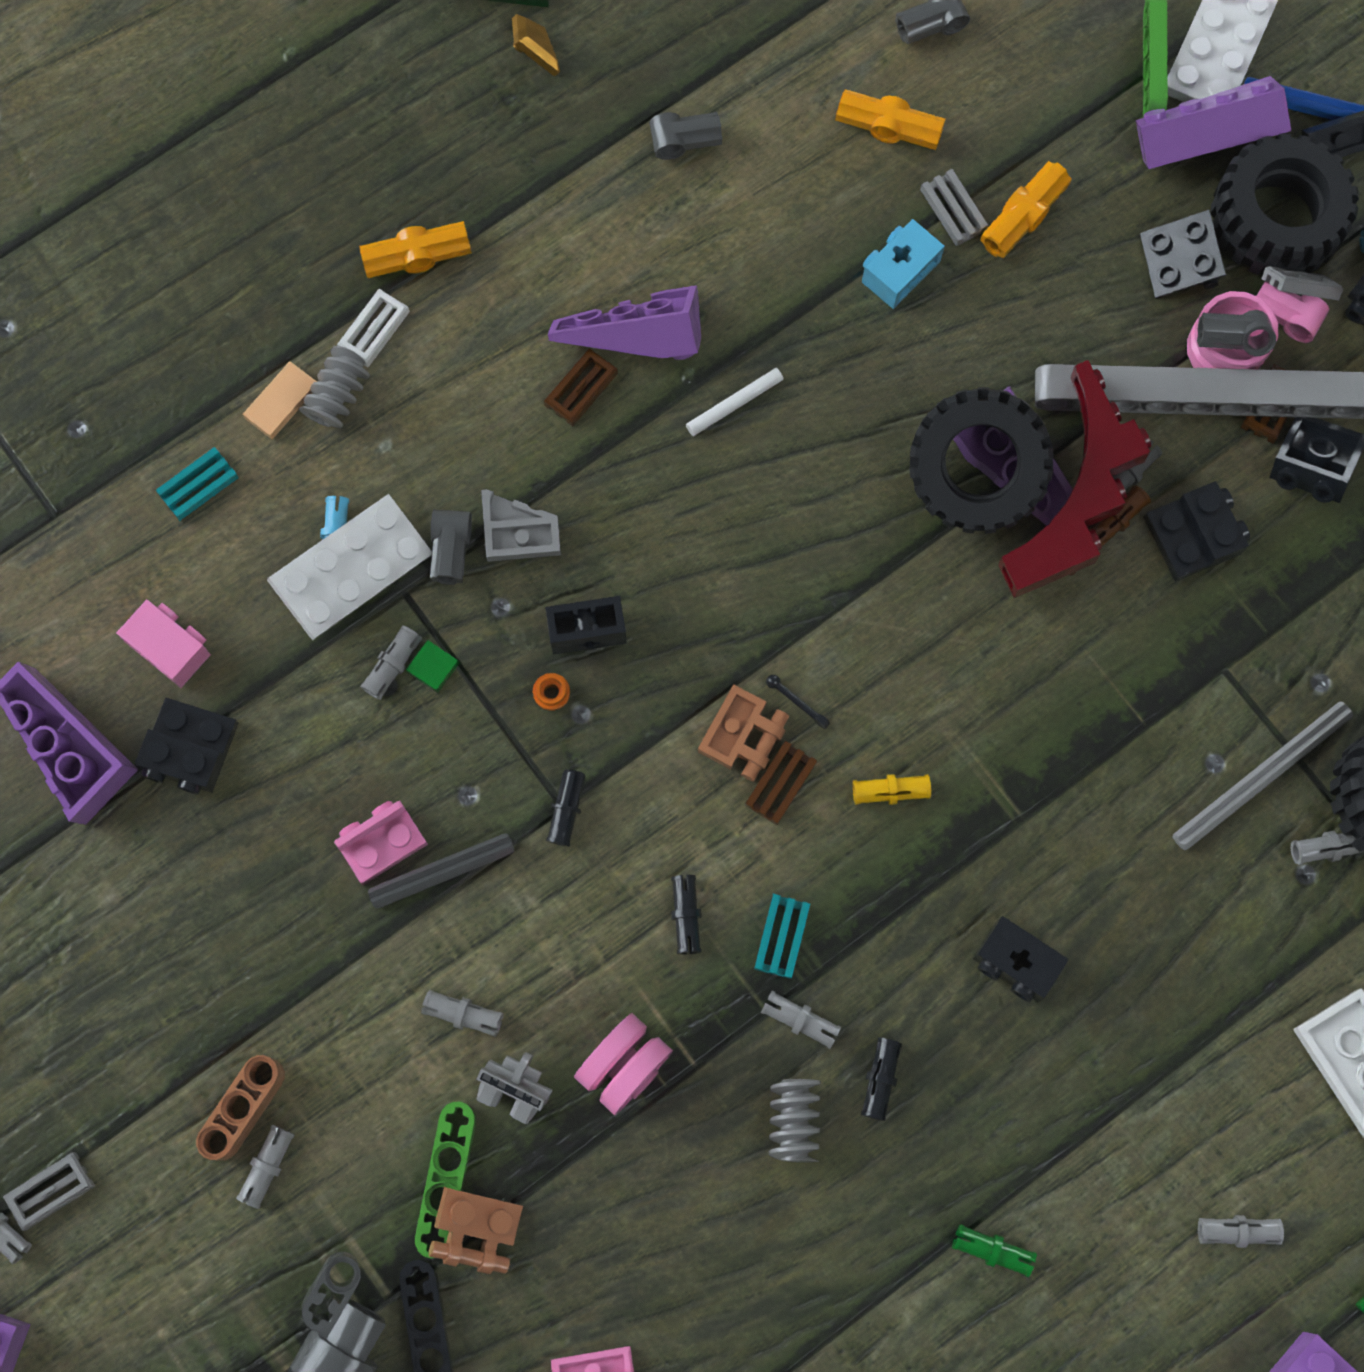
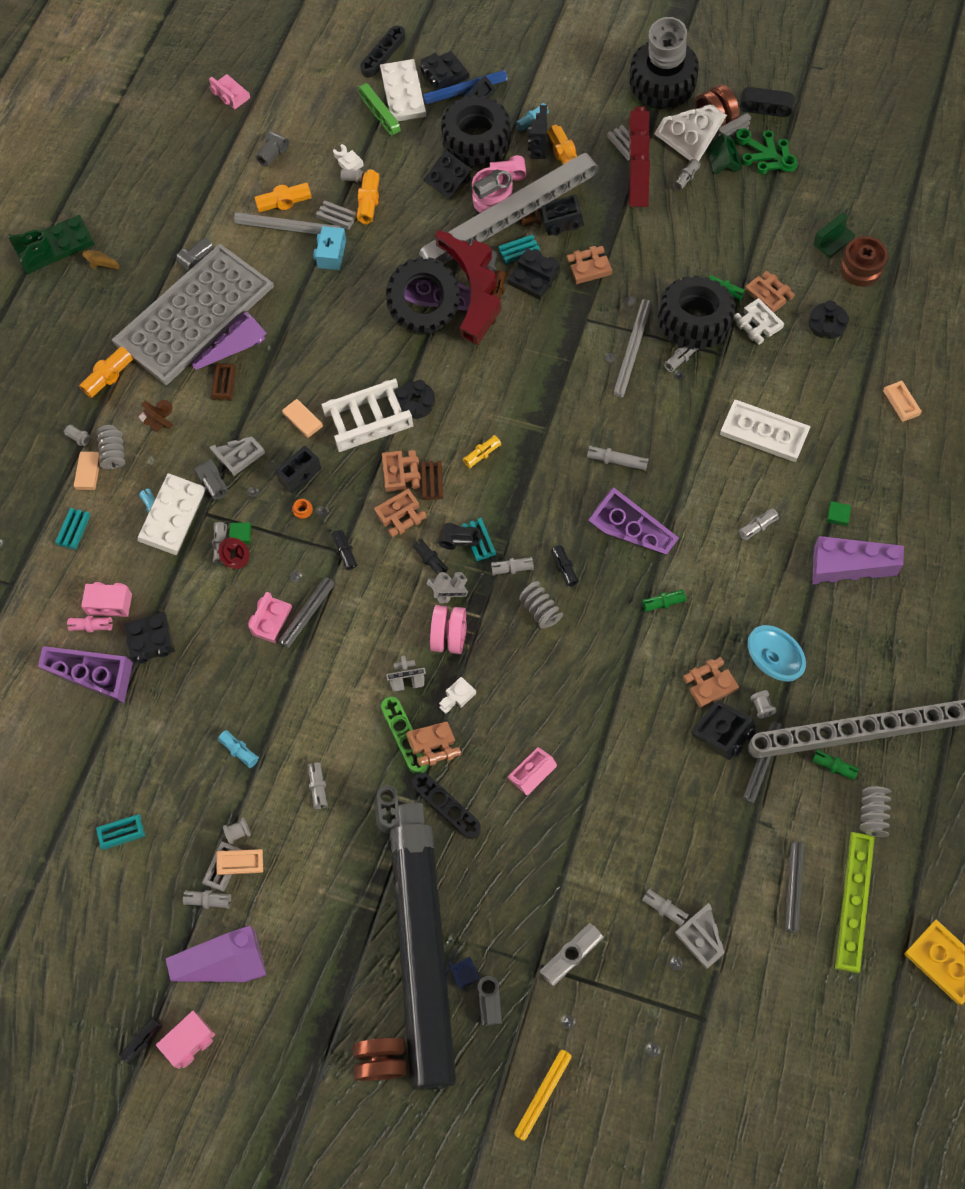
camera: 30 degrees left, 10 degrees down
nougat beam [196,1055,285,1161] -> none
white tile [337,289,410,367] -> none
light grey pin [421,990,504,1037] -> none
white bar [686,368,783,436] -> none
black hinge [766,674,830,729] -> none
black brick [973,916,1069,1003] -> none
medium lavender wedge [1136,76,1291,169] -> none
light grey tile [1261,266,1344,300] -> none
none -> light grey pin [64,425,91,446]
none -> bright pink pin [67,616,113,632]
none -> light grey plate [112,244,274,385]
none -> reddish brown hips [138,400,173,432]
none -> light nougat tile [216,849,263,875]
none -> dark red gear [217,538,250,570]
none -> medium azure pin [218,730,259,768]
none -> light grey bush [223,817,251,844]
none -> light grey axle [234,212,341,234]
none -> light nougat tile [282,399,323,438]
none -> white fence [322,379,413,452]
none -> white plate [333,144,364,170]
none -> light grey pin [341,169,364,184]
none -> nougat plate [374,488,427,537]
none -> black plate [396,380,435,419]
none -> black plate [420,51,469,90]
none -> light grey hips [426,572,468,604]
none -> black piece [438,523,481,550]
none -> white plate [439,677,476,714]
none -> teal tile [498,234,540,264]
none -> nougat plate [566,246,612,284]
none -> light grey pin [587,445,649,471]
none -> medium lavender wedge [588,488,679,554]

